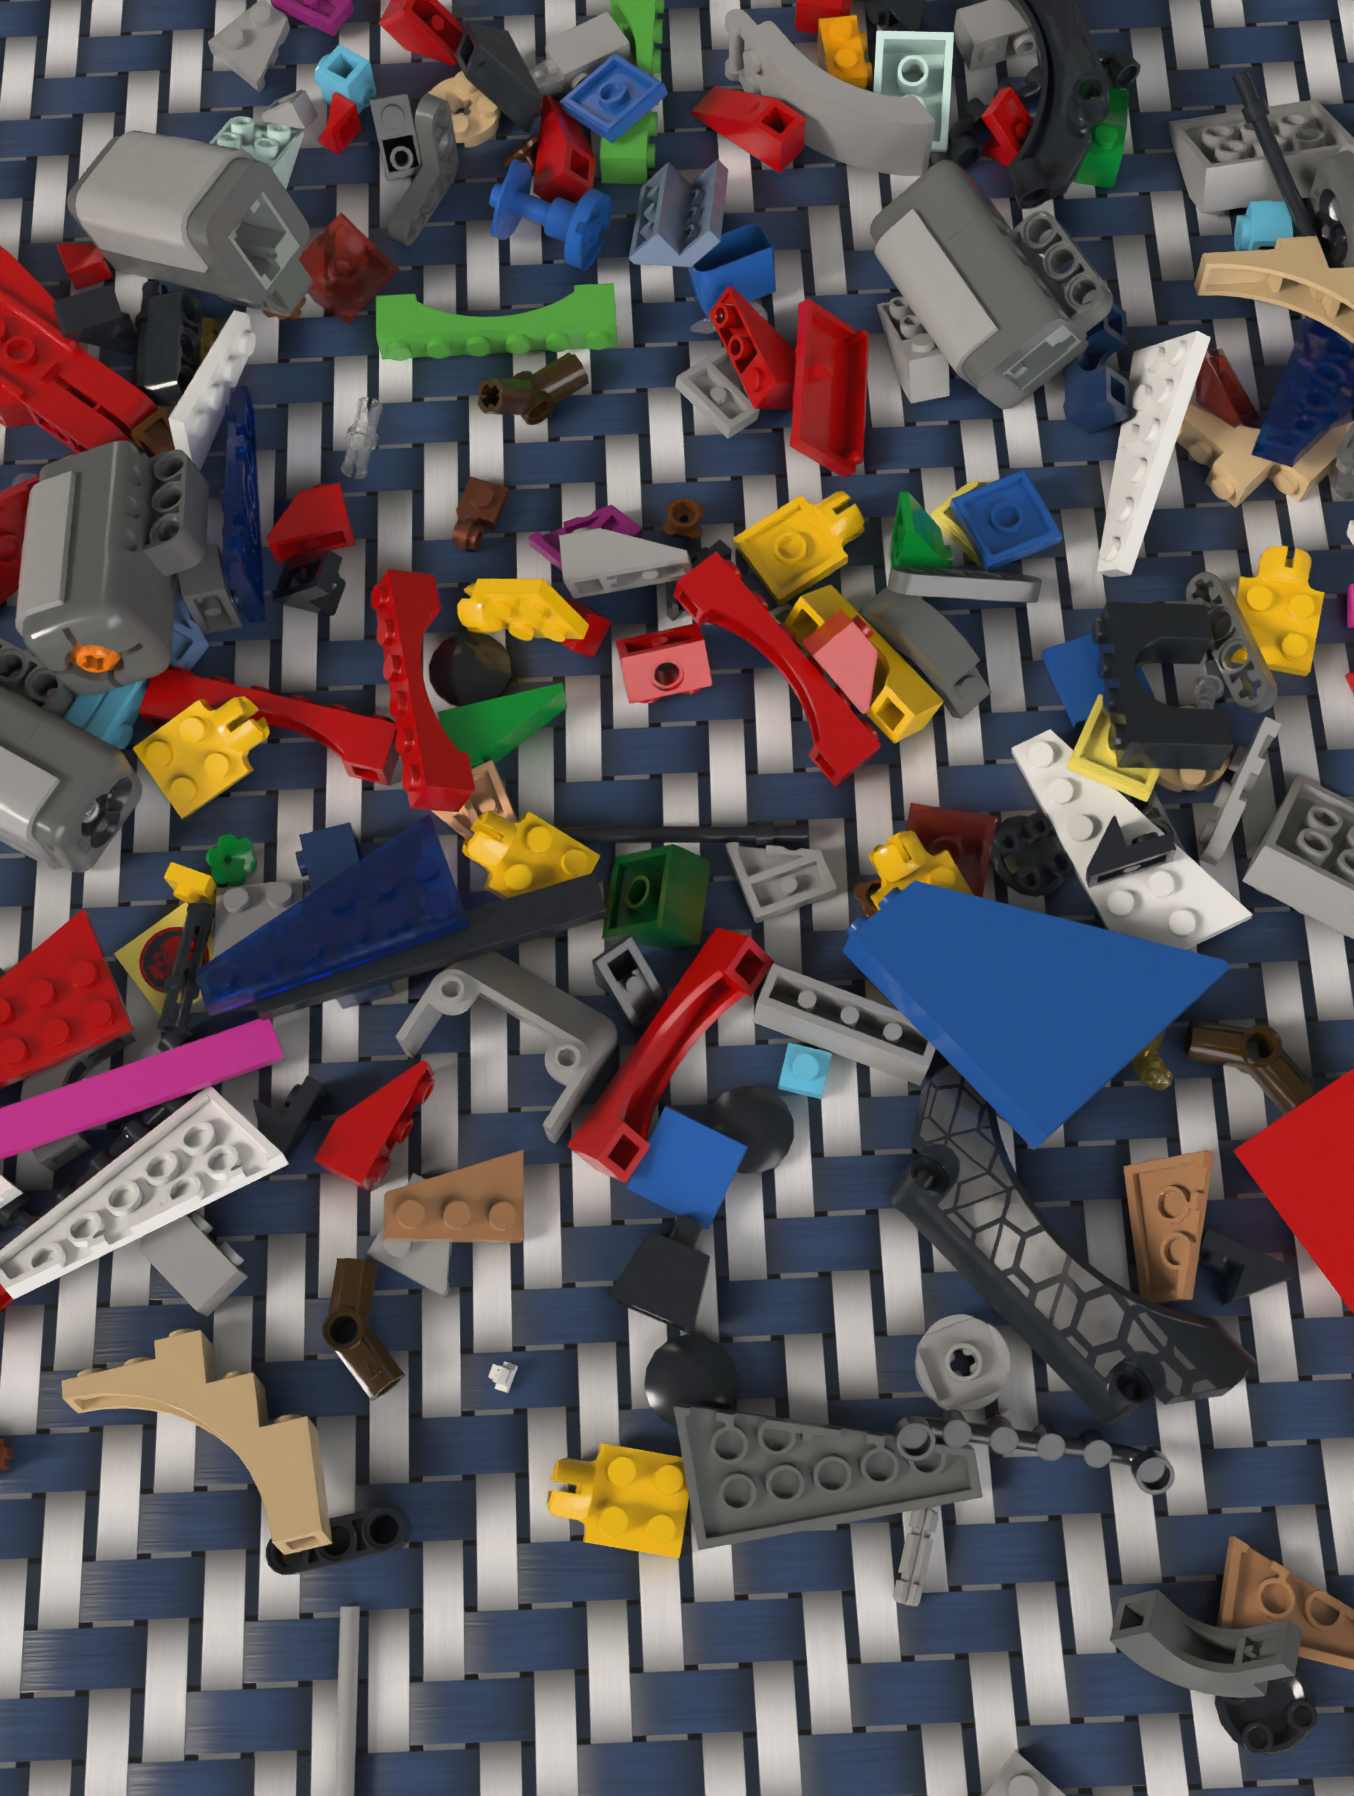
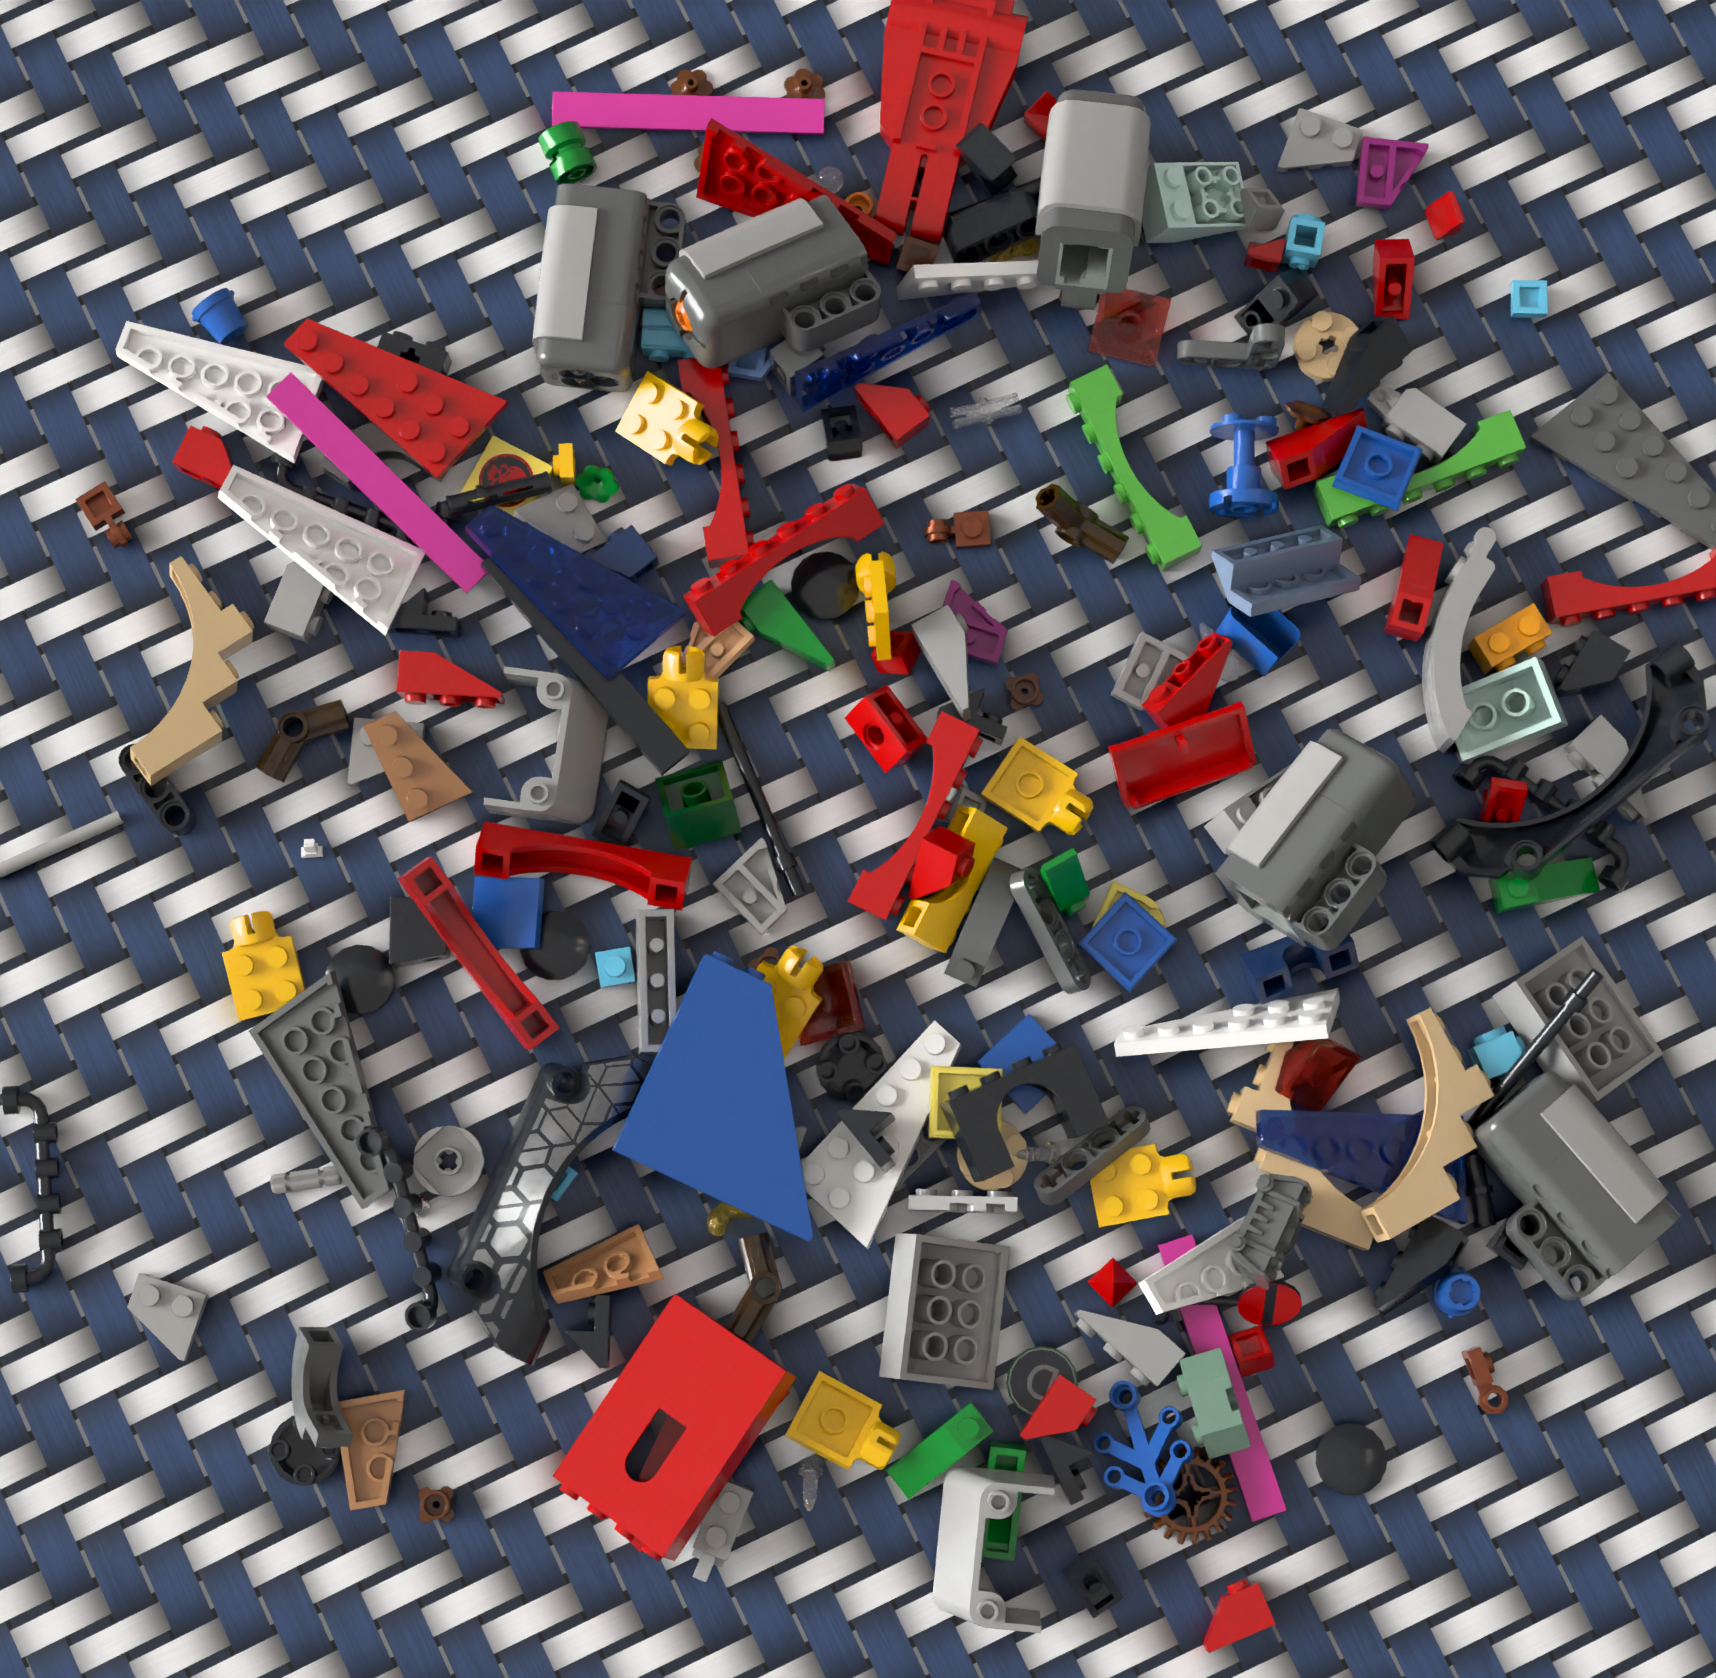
camera: 65 degrees right, 10 degrees up
none -> red arch [398,856,559,1050]

